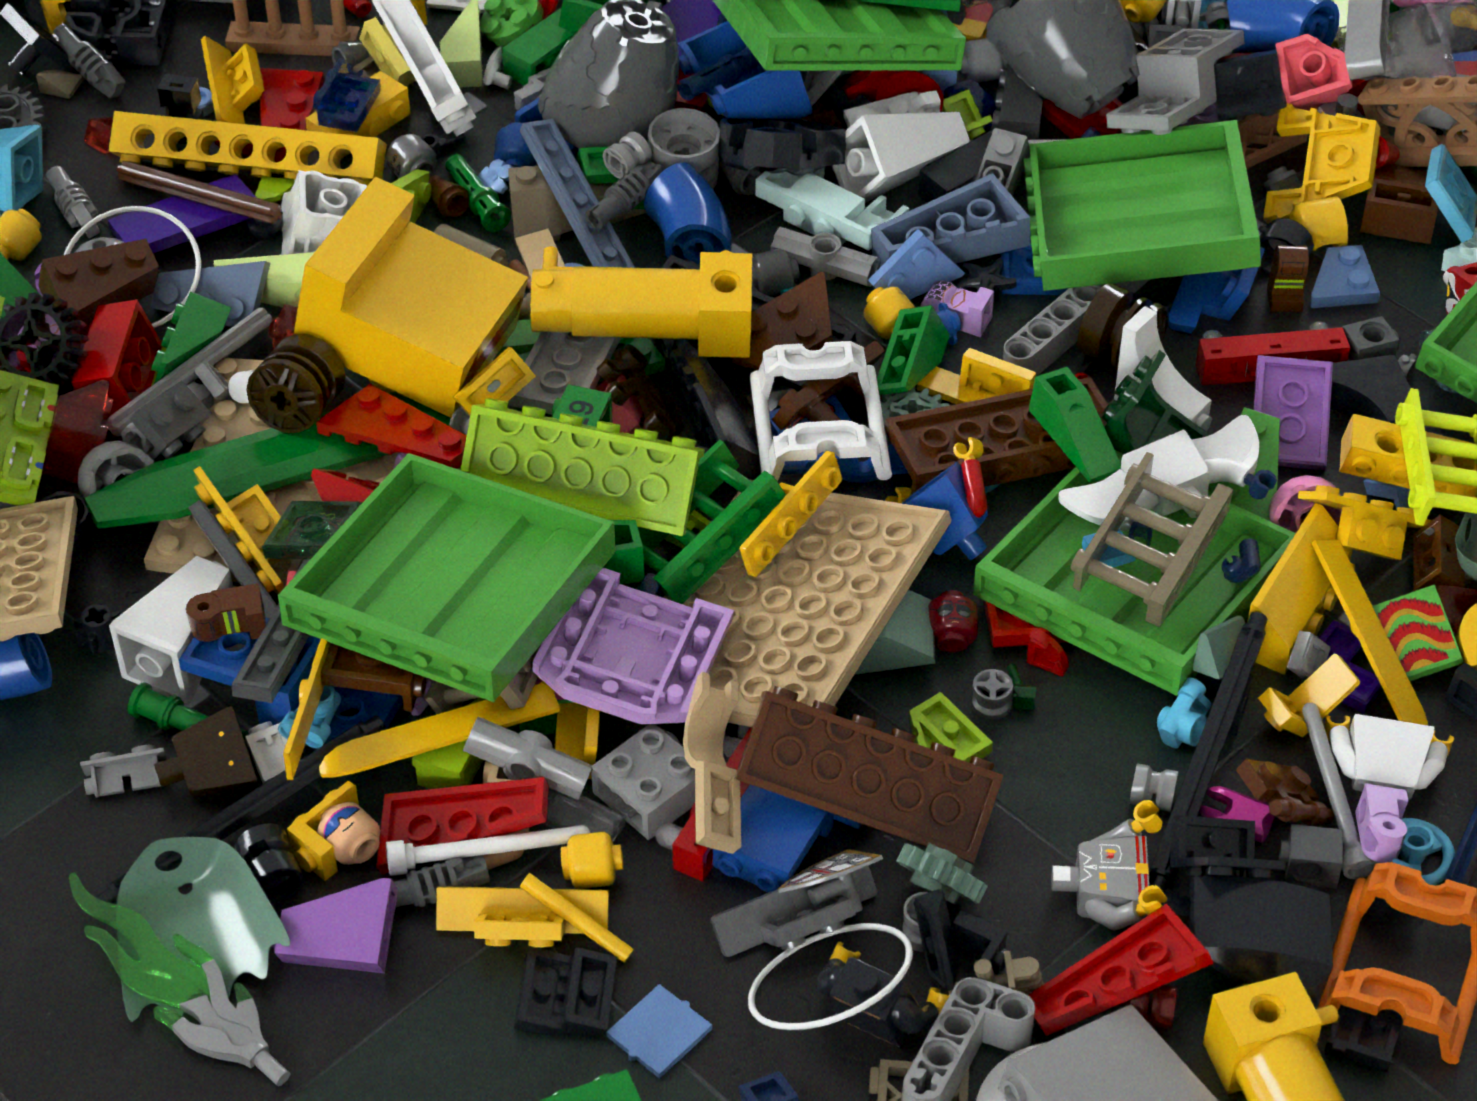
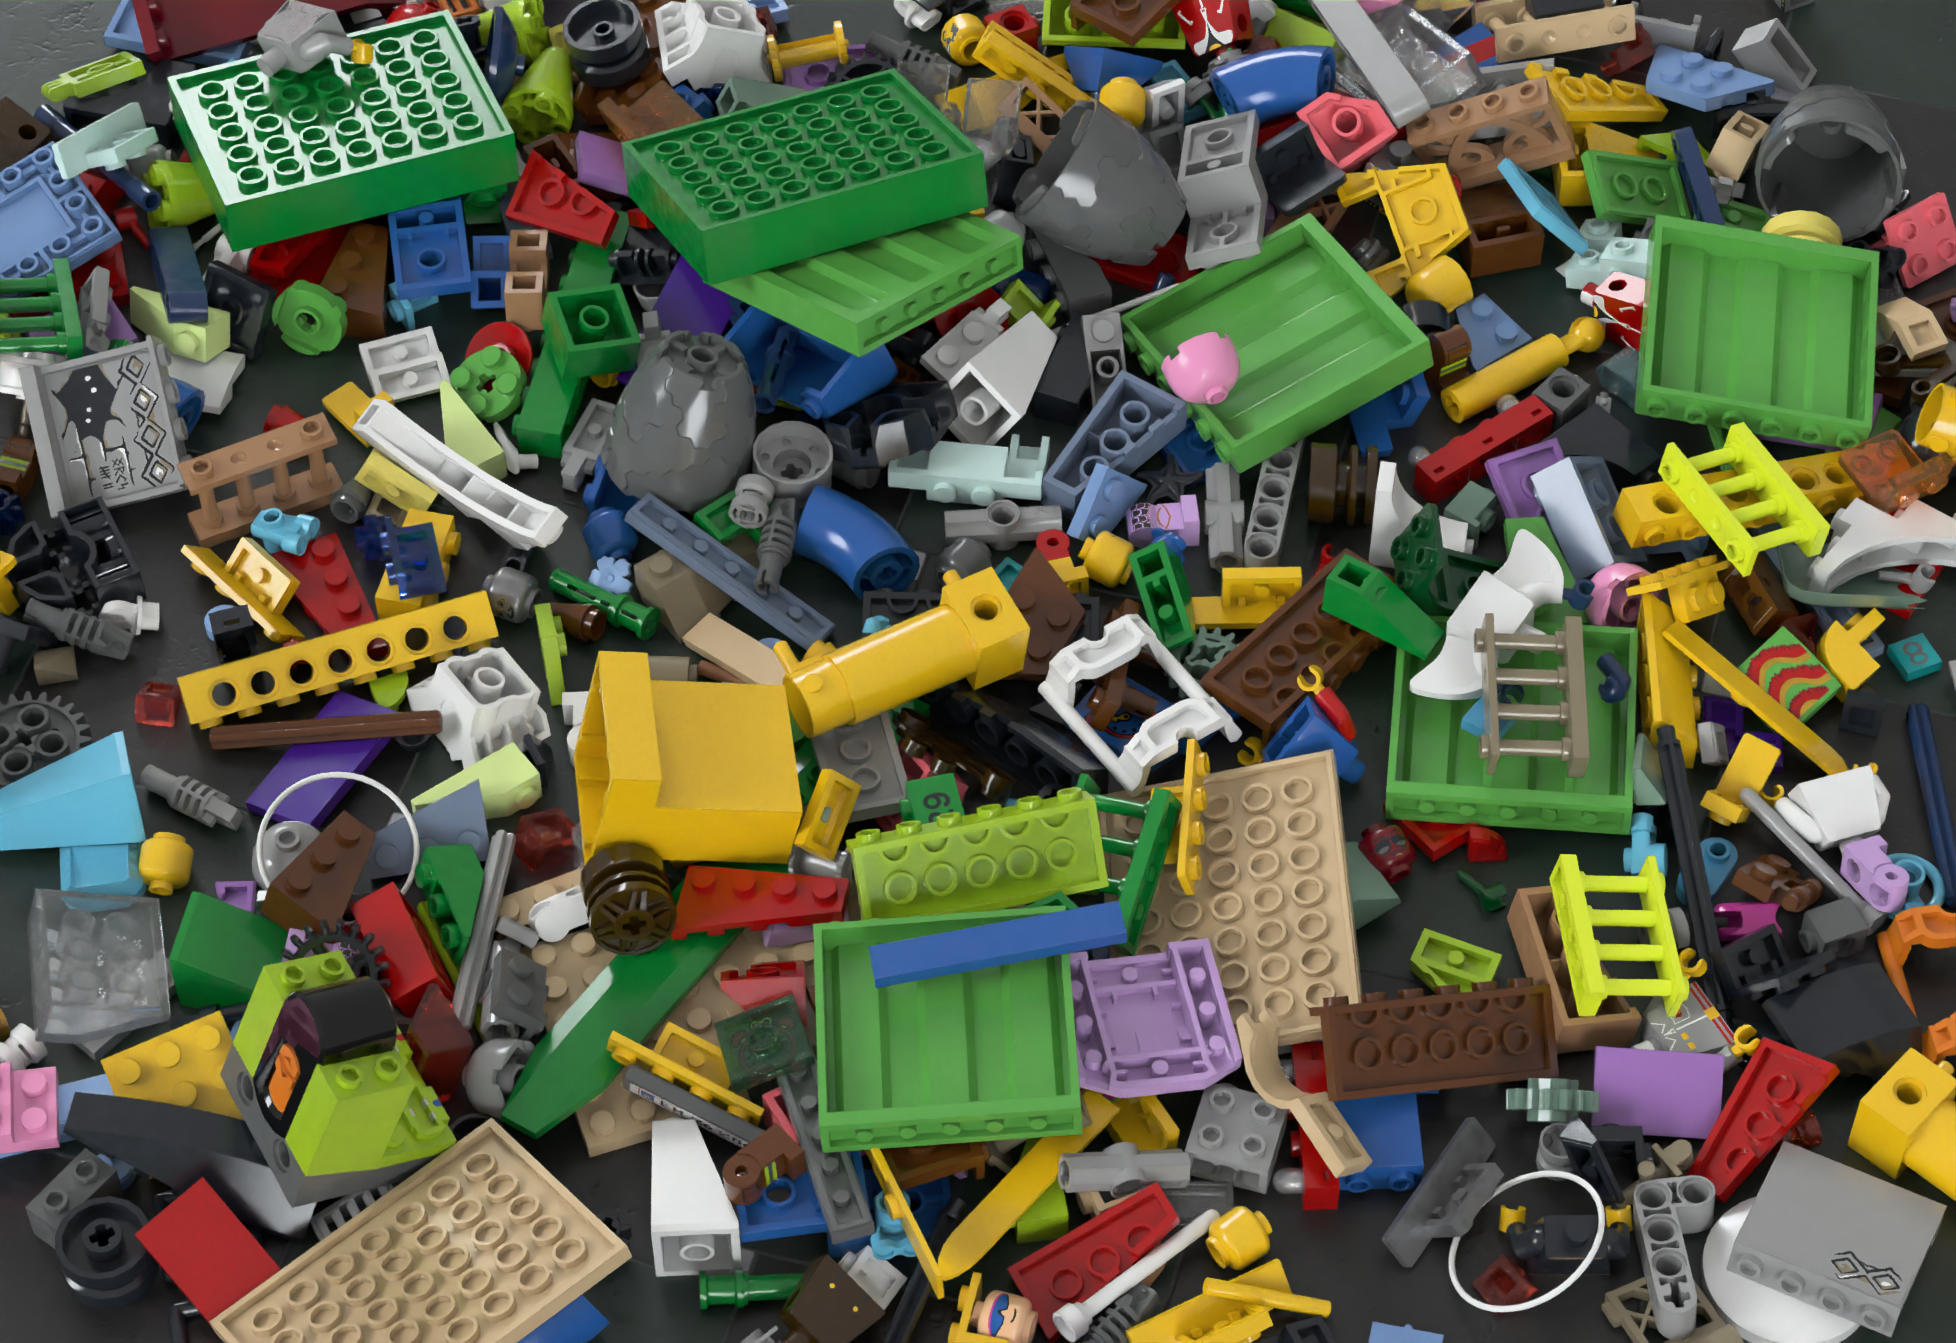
camera: 30 degrees left, 5 degrees up
light grey shield [778,850,883,913] -> none
flat silver wheel [971,669,1013,721] -> none
none -> white piece [98,596,159,635]
none -> medium azure plate [251,508,320,556]
none -> blue tile [868,901,1128,988]
none -> leg [1036,529,1089,595]
none -> bright pink cylinder [1161,332,1241,405]
none -> light grey piece [1204,462,1244,573]
none -> yellow piece [1441,316,1605,423]
none -> sand green brick [1443,480,1499,551]
none -> clear red slope [1472,1254,1539,1316]
none -> medium nougat wedge [1507,886,1642,1054]
none -> sand blue slope [1531,456,1648,582]
none -> neon yellow fence [1549,854,1689,1017]
none -> medium lavender tile [1590,1046,1724,1139]
none -> dark azure plate [1676,837,1738,906]

